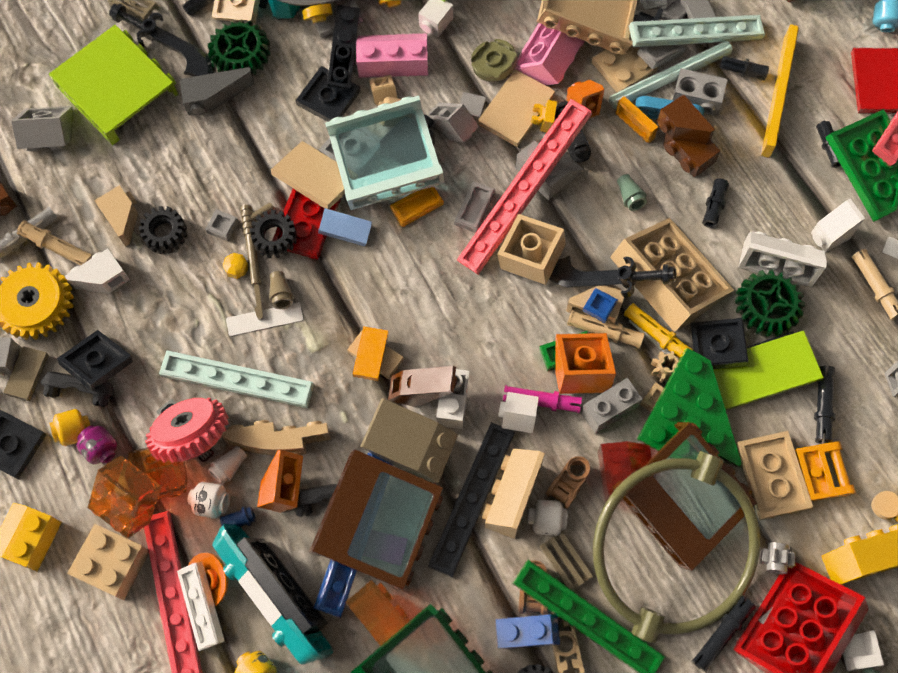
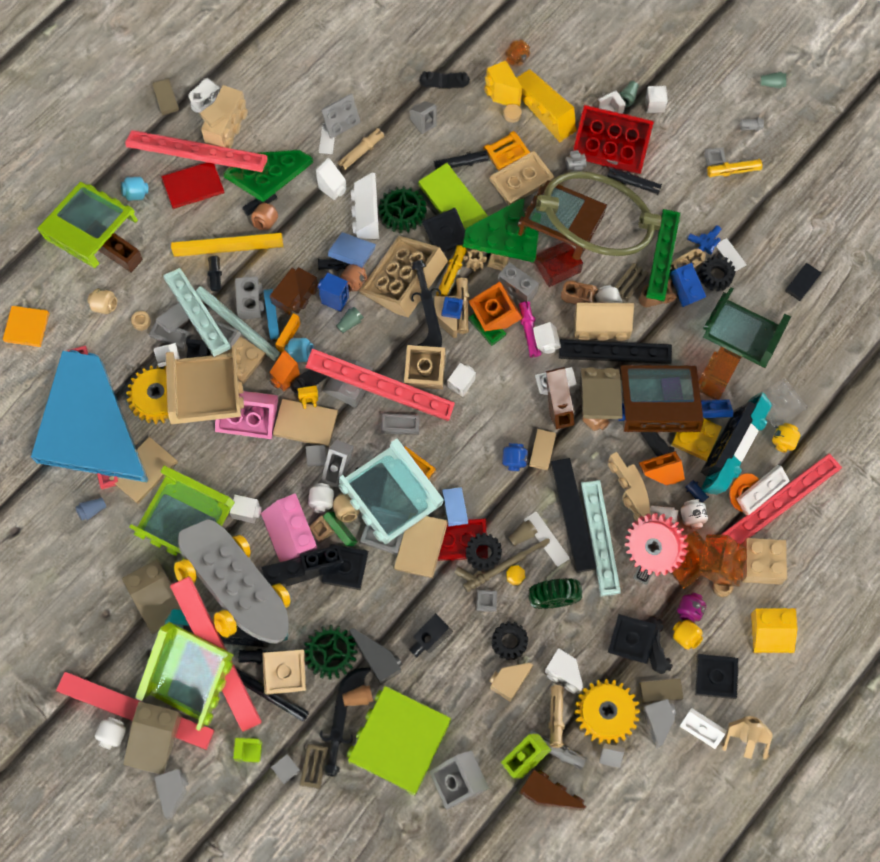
camera: 115 degrees left, 0 degrees up
light orange tile [353,326,389,381] -> none
olive tile [471,39,517,81] -> none
none -> nougat head [251,203,278,230]
none -> medium azure head [285,338,314,362]
none -> white head [308,483,334,513]
none -> blue brick [318,272,349,312]
none -> green tile [323,512,358,546]
none -> medium blue tile [328,232,376,268]
none -> nougat head [340,264,367,292]
none -> medium nougat cone [342,685,373,706]
none -> black torso [409,613,454,658]
none -> white brick [447,363,476,397]
none -> lime brick [501,734,551,778]
none -> blue head [502,443,528,472]
none -> dark green gear [528,578,583,609]
none -> black tile [551,458,596,573]
none -> yellow plate [671,418,722,461]

